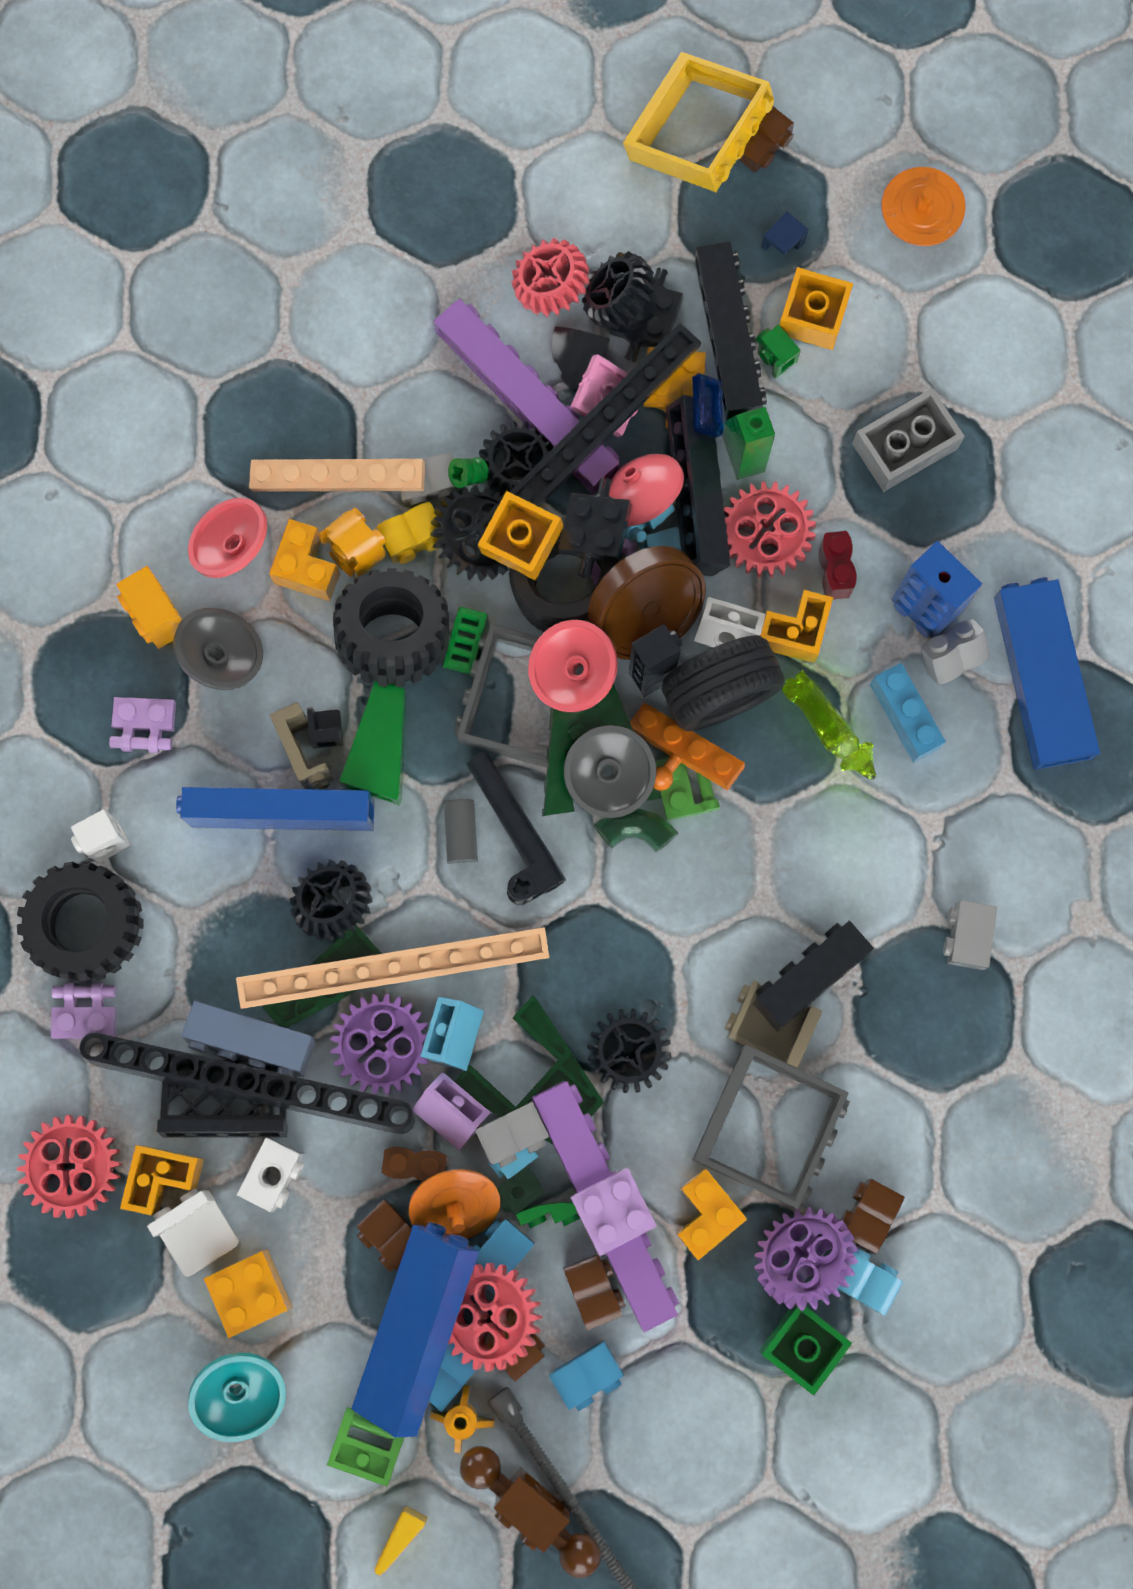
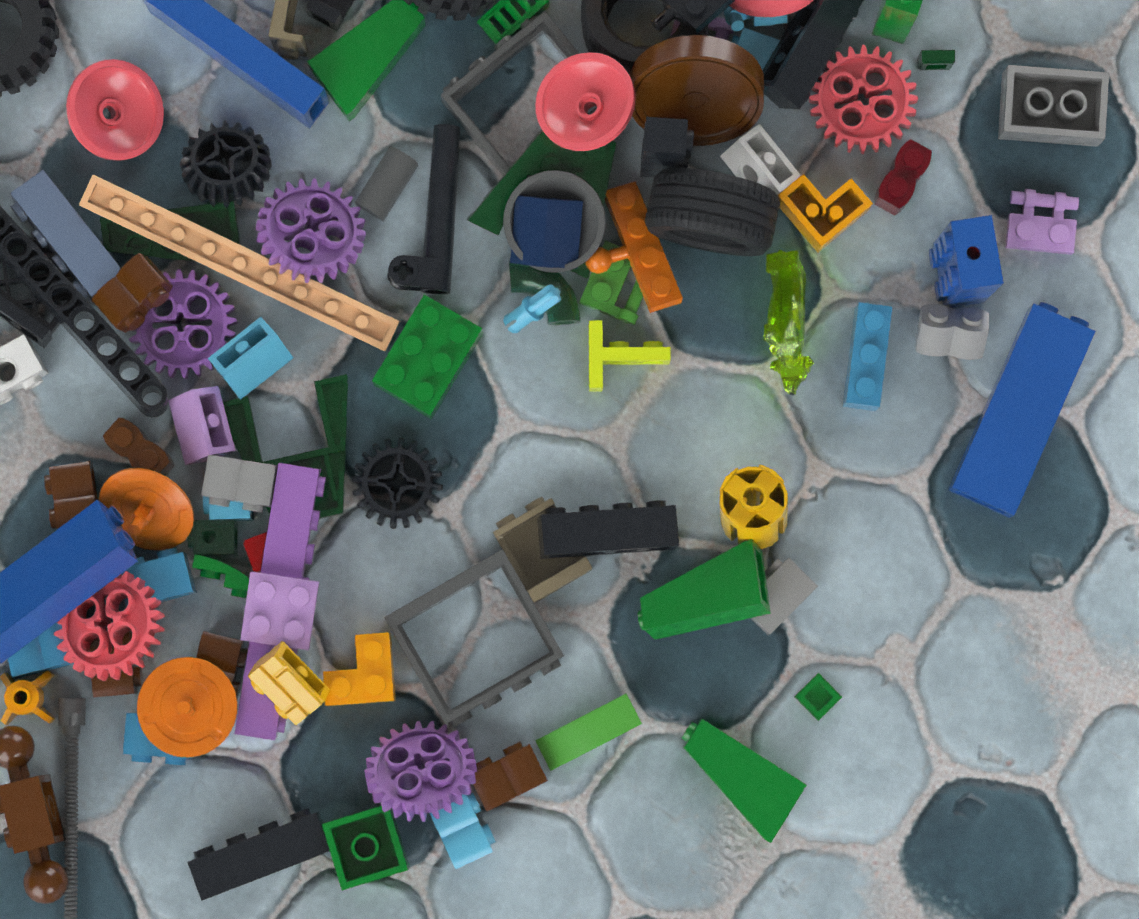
camera: 30 degrees right, 5 degrees up
none -> coral dish [66,59,164,161]
none -> reddish brown brick [92,253,173,333]
none -> orange piece [137,657,238,757]
none -> black brick [187,808,330,901]
none -> red slope [243,532,267,573]
none -> yellow brick [248,641,330,725]
none -> medium lavender gear [255,178,366,283]
none -> green brick [372,294,483,420]
none -> medium azure axle [503,284,561,334]
none -> dark blue slope [510,196,583,269]
none -> bright green slope [535,693,642,771]
none -> neon yellow bracket [588,320,671,392]
none -> green slope [637,539,771,640]
none -> green slope [681,719,807,843]
none -> yellow cylinder [719,465,788,549]
none -> green tile [794,673,842,721]
none -> dark green tile [917,50,955,70]
none -> lavender plate [1005,189,1079,255]

